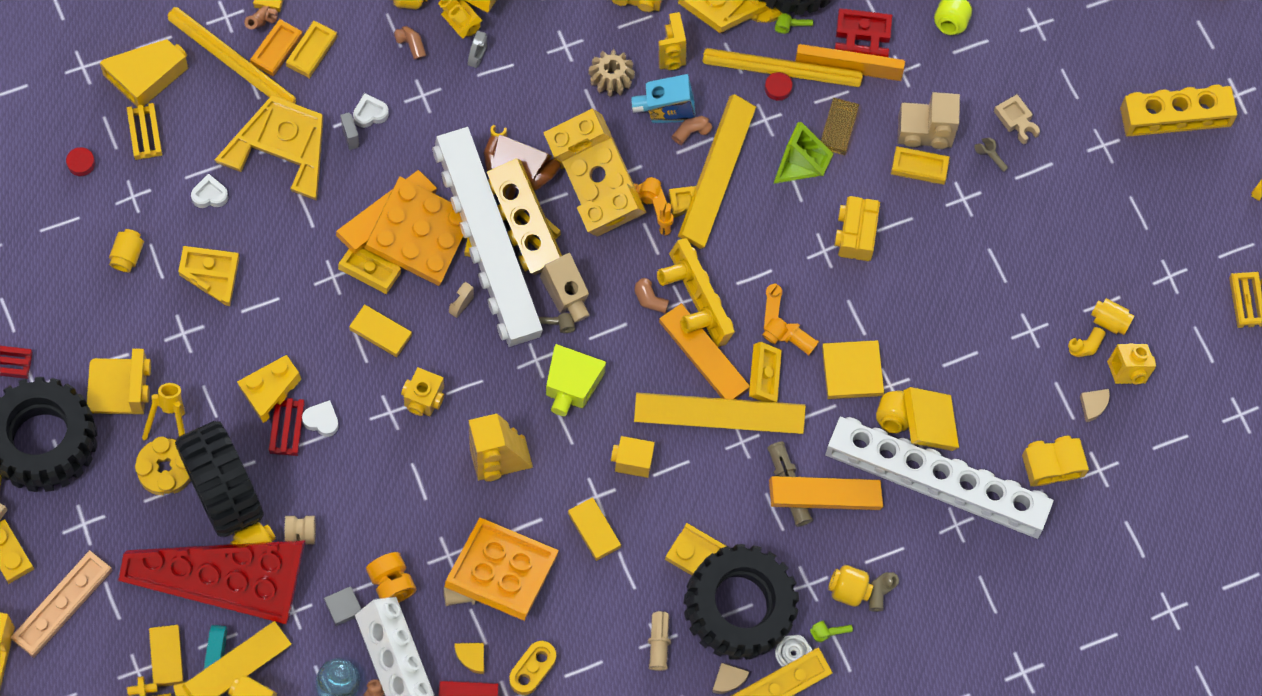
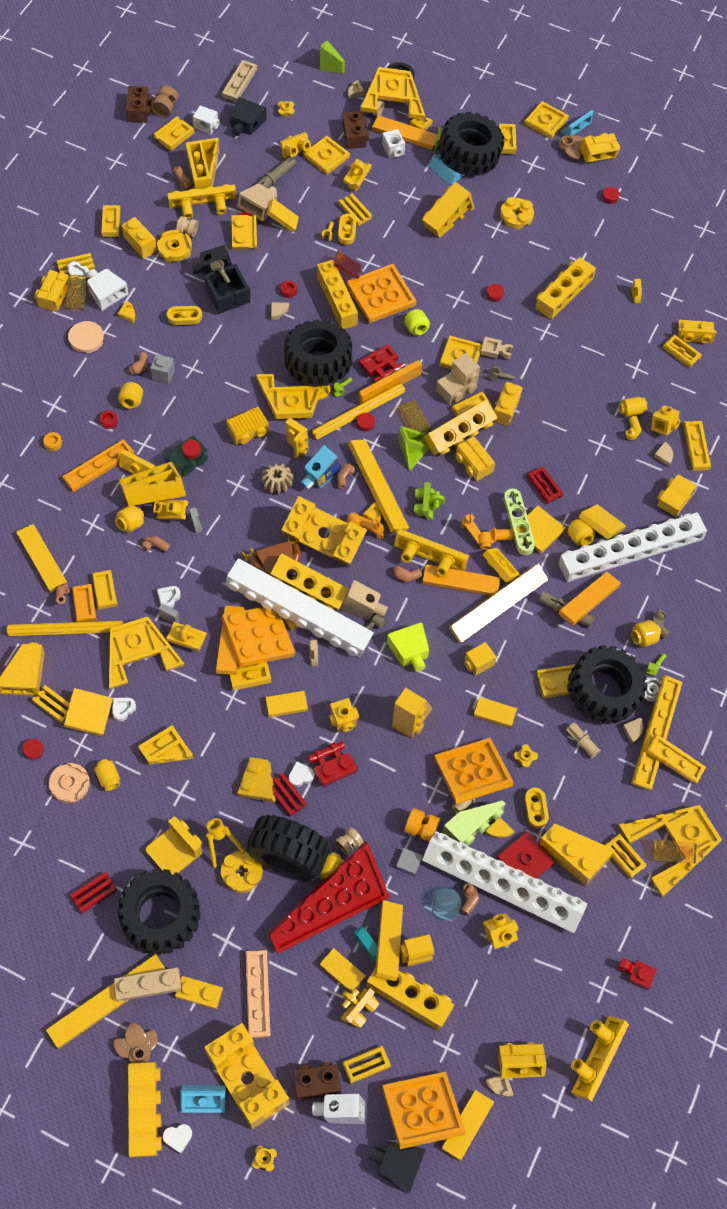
camera: 40 degrees left, 5 degrees down
none -> light nougat tile [49,763,90,803]
none -> yellow tile [63,688,113,737]
none -> yellow hips [166,622,207,652]
none -> red plate [307,741,358,787]
none -> lime hips [414,482,445,520]
none -> yellow brick [423,399,497,456]
none -> yellow tile [439,336,483,370]
none -> yellowish green slope [443,801,505,846]
none -> red tile [486,284,504,301]
none -> yellow brick [493,382,522,426]
none -> yellowish green beam [504,489,535,555]
none -> yellow plate [514,744,538,768]
none -> red tile [527,466,563,504]
none -> yellow tile [683,421,711,471]

